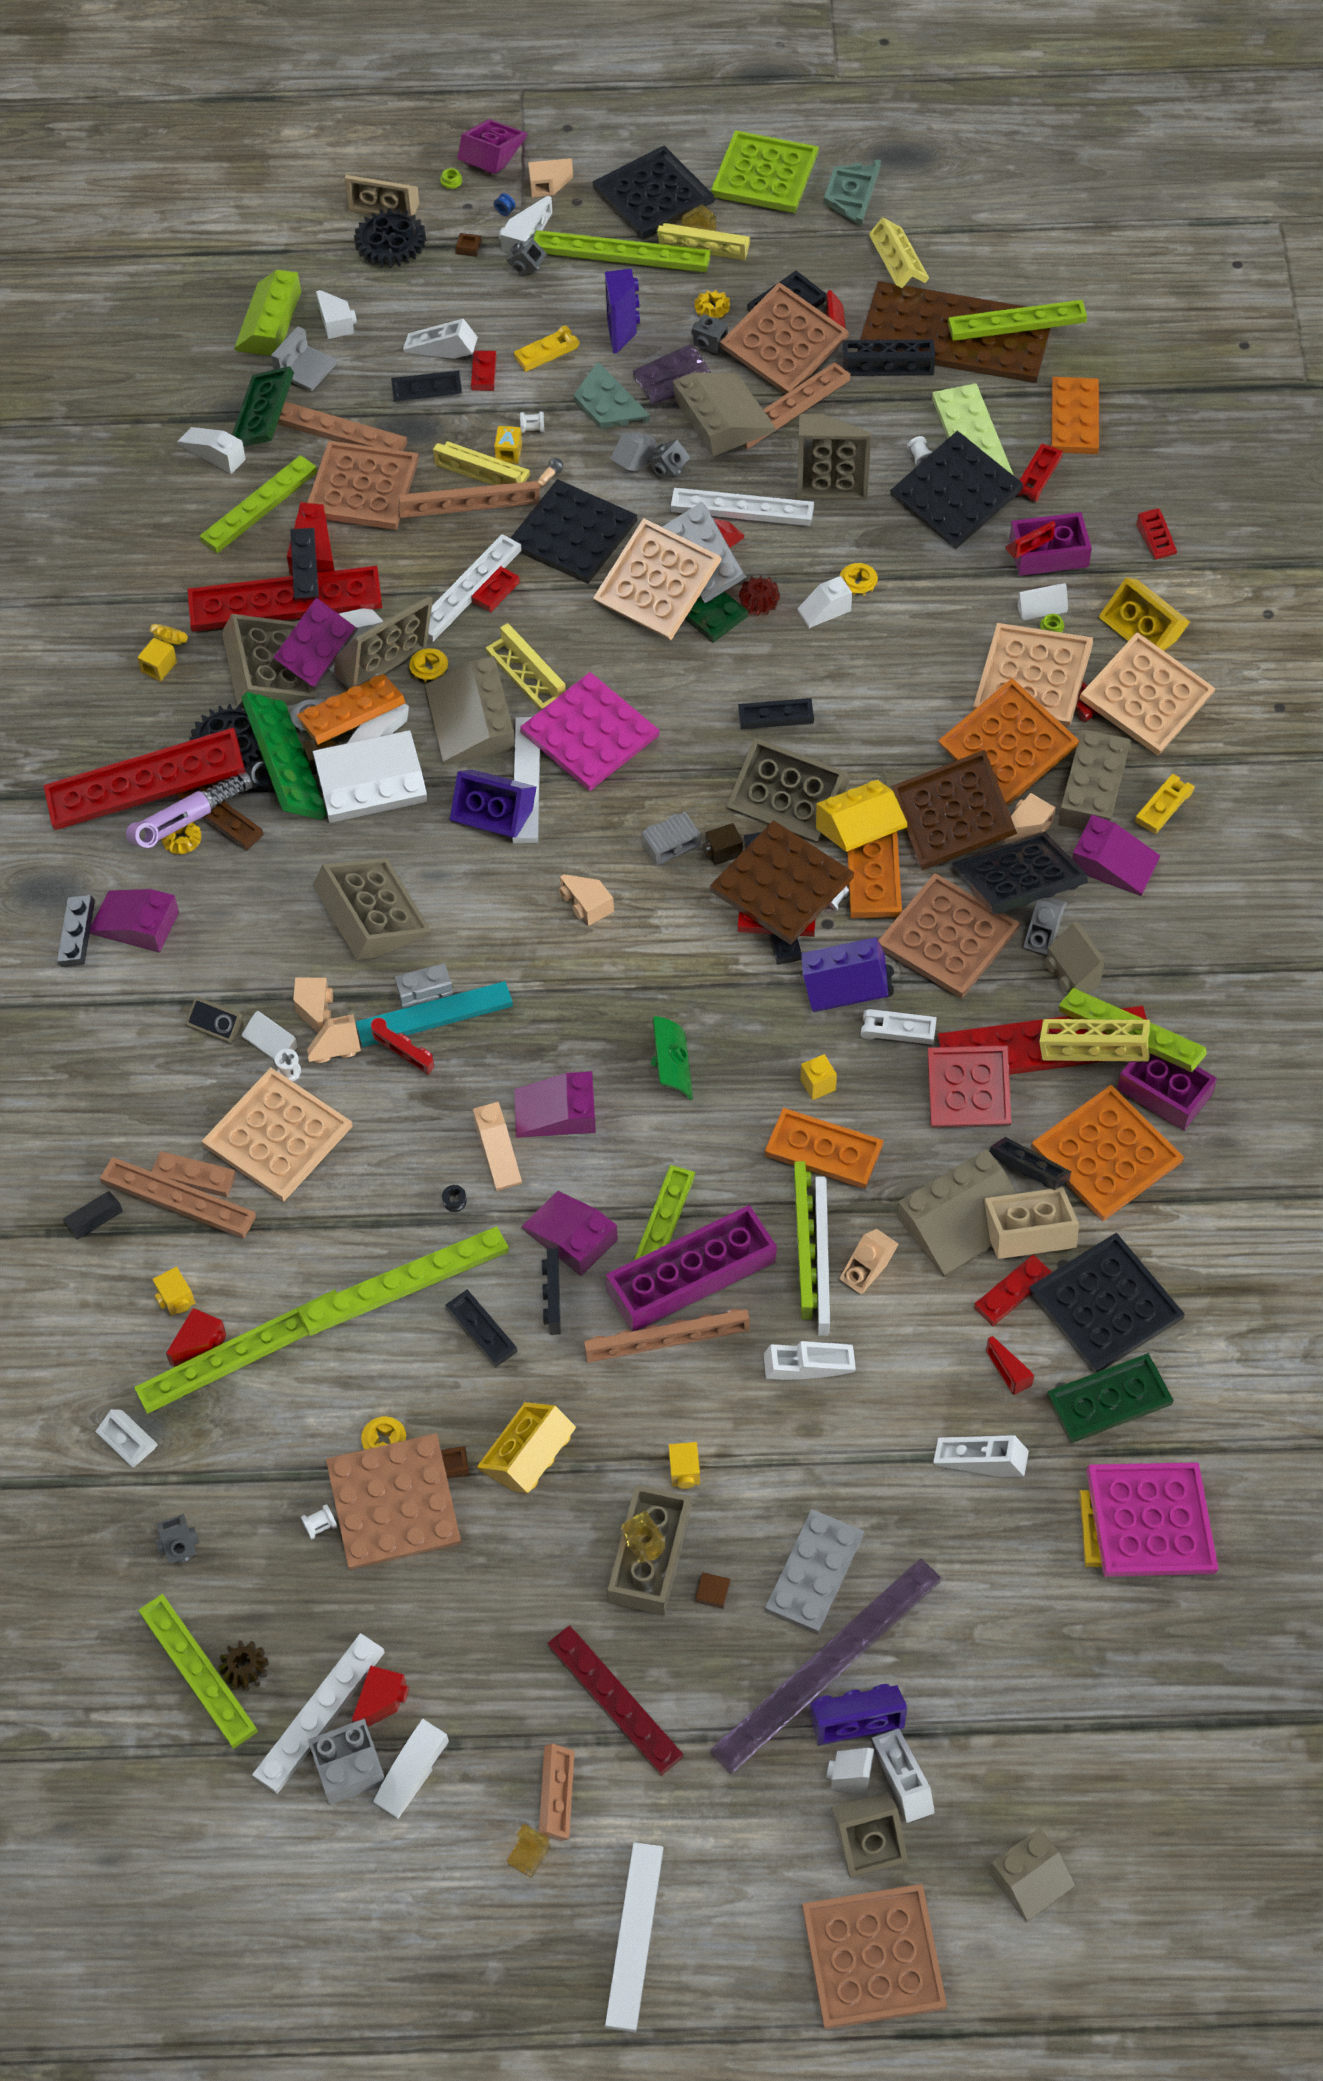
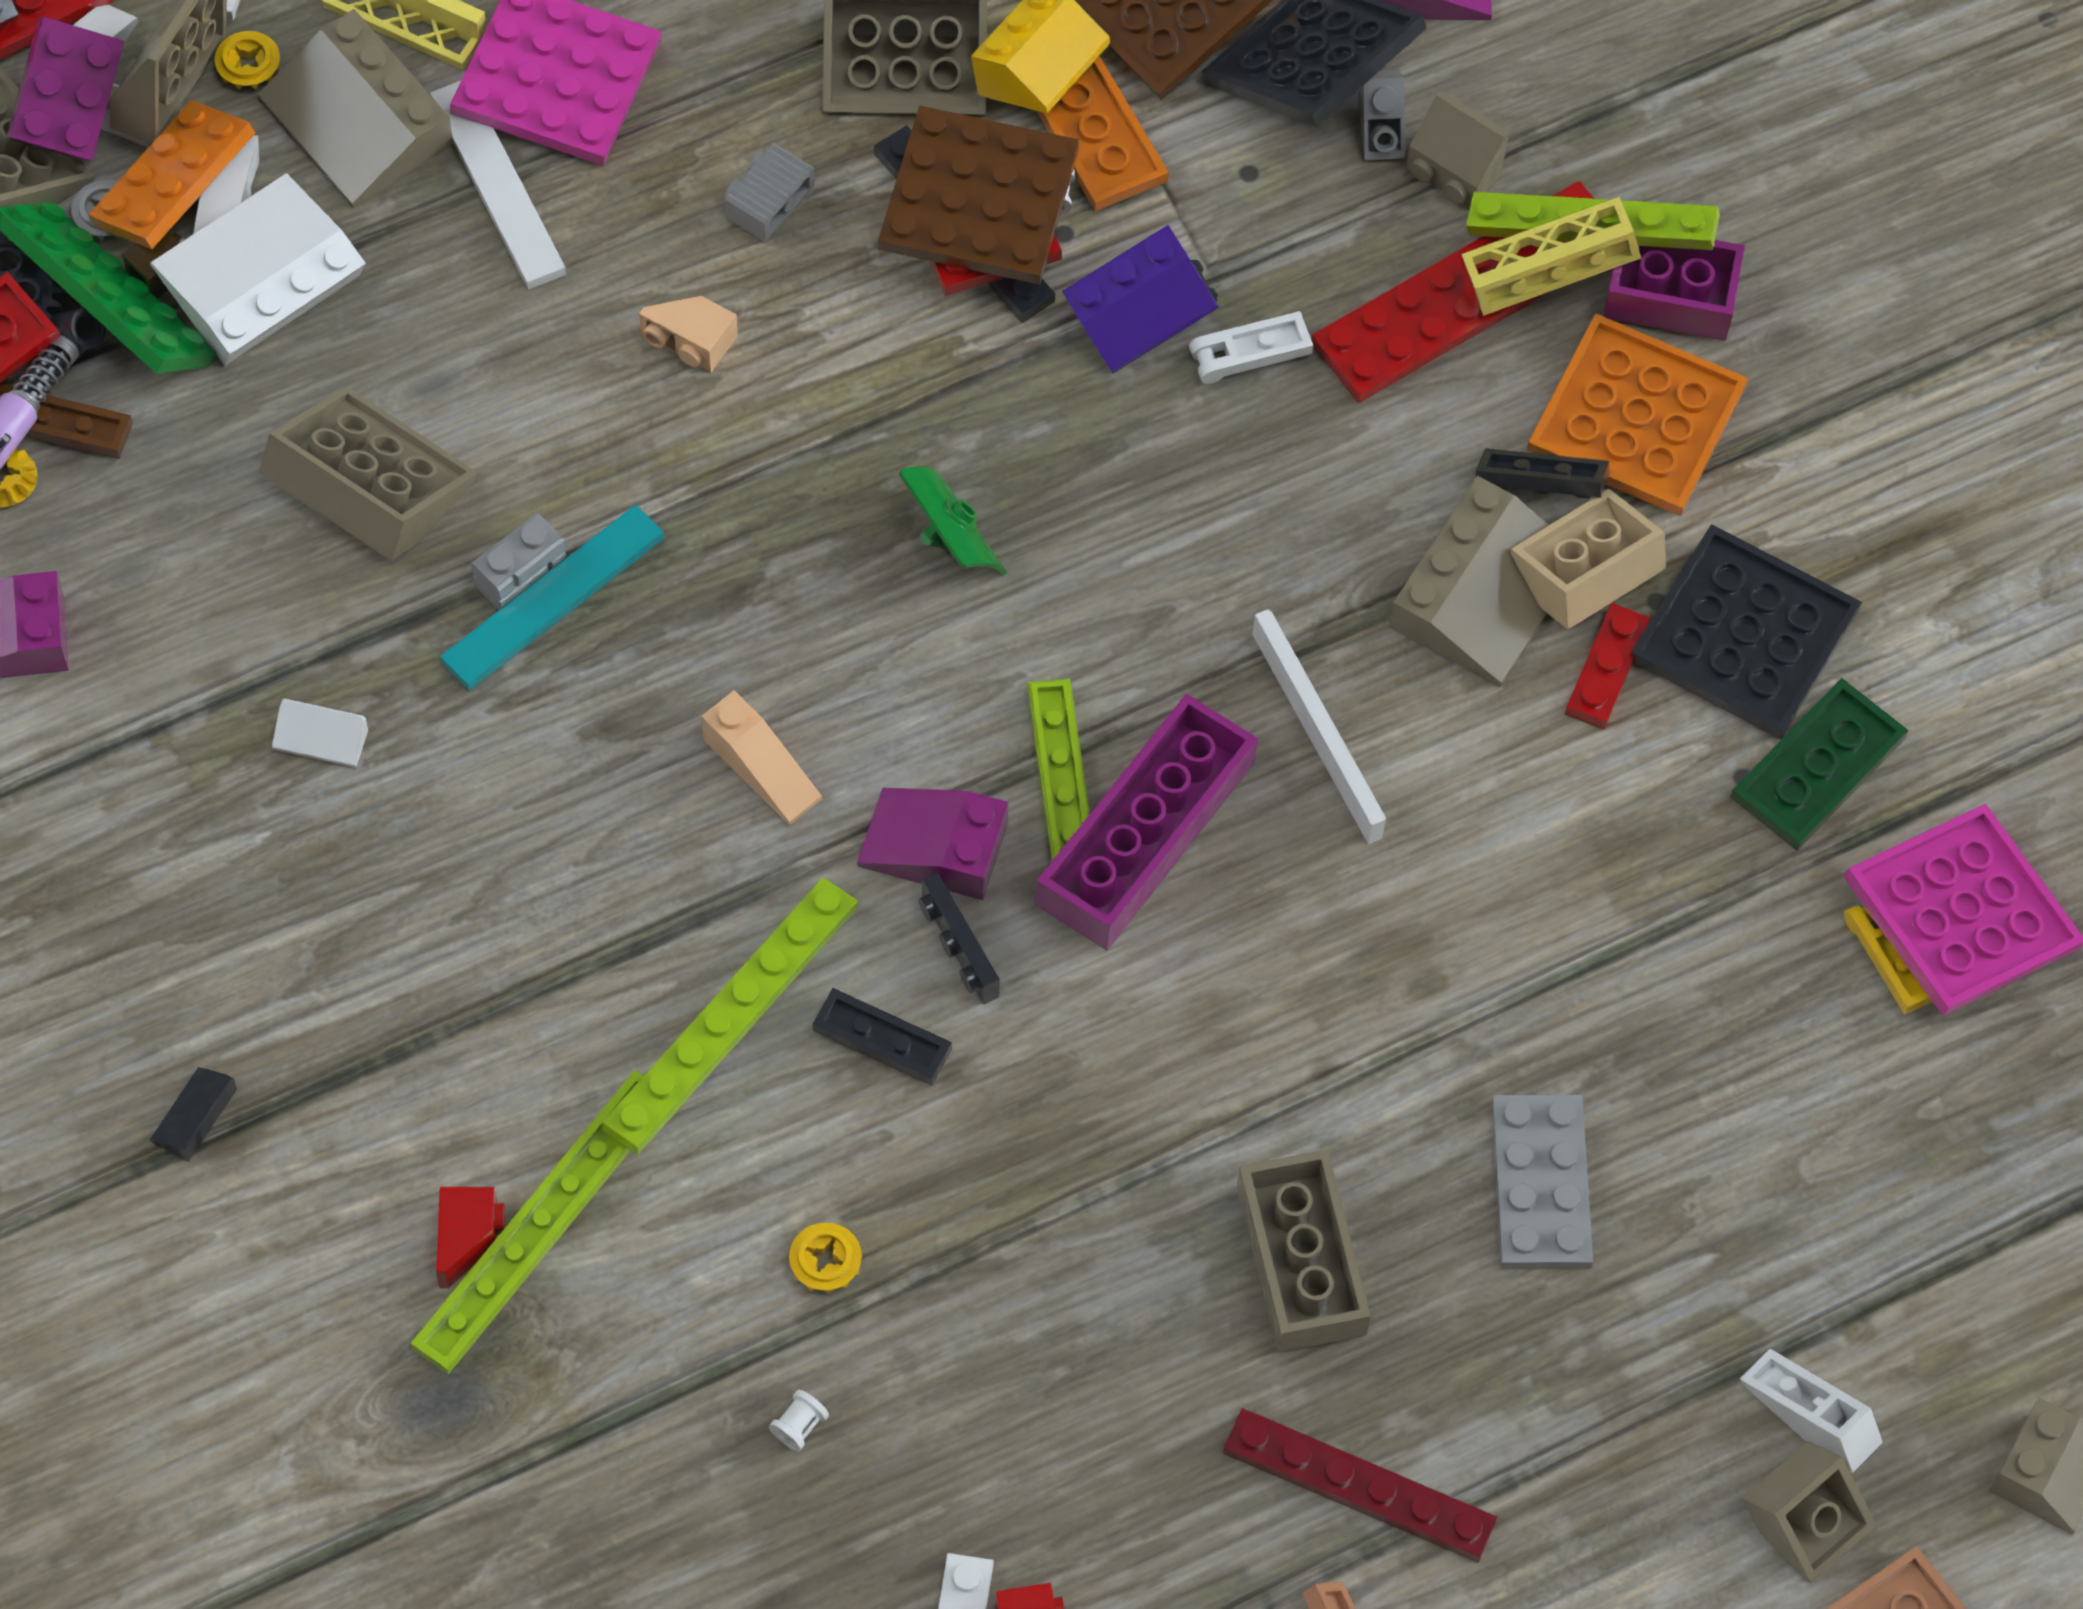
camera: 30 degrees left, 5 degrees up
white slope [95,1410,158,1467] -> none
nougat plate [100,1157,256,1239] -> none
nougat plate [151,1151,236,1198] -> none
yellow brick [152,1266,195,1316] -> none
dark grey brick [155,1514,199,1564] -> none
slope [185,997,243,1044] -> none
light nougat plate [201,1067,353,1202] -> none
white bush [275,1049,301,1082] -> none
light nougat slope [293,978,333,1033] -> none
light nougat slope [307,1014,361,1063] -> none
nougat plate [326,1433,461,1570] -> none
red plate [371,1018,434,1075] -> none
reddish brown tile [441,1446,470,1479] -> none
black bush [442,1185,467,1212] -> none
dark purple slope [450,769,537,838] -> none
yellow slope [477,1402,576,1493] -> none
magenta slope [514,1071,596,1138] -> none
nougat plate [584,1309,750,1363] -> none
clear yellow brick [621,1510,665,1563] -> none
yellow brick [669,1442,700,1489] -> none
reddish brown tile [695,1572,731,1609] -> none
dark brown brick [703,823,743,865] -> none
clear purple plate [710,1558,941,1774] -> none
white slope [764,1341,856,1380] -> none
orange plate [765,1108,884,1189] -> none
lime plate [794,1161,818,1320] -> none
yellow brick [800,1054,837,1100] -> none
dark purple slope [810,1684,907,1746] -> none
white slope [826,1748,874,1796] -> none
light nougat slope [839,1229,899,1294] -> none
nougat plate [878,873,1020,999] -> none
plate [927,1046,1012,1128] -> none
white slope [933,1435,1029,1477] -> none
red slope [985,1336,1034,1395] -> none

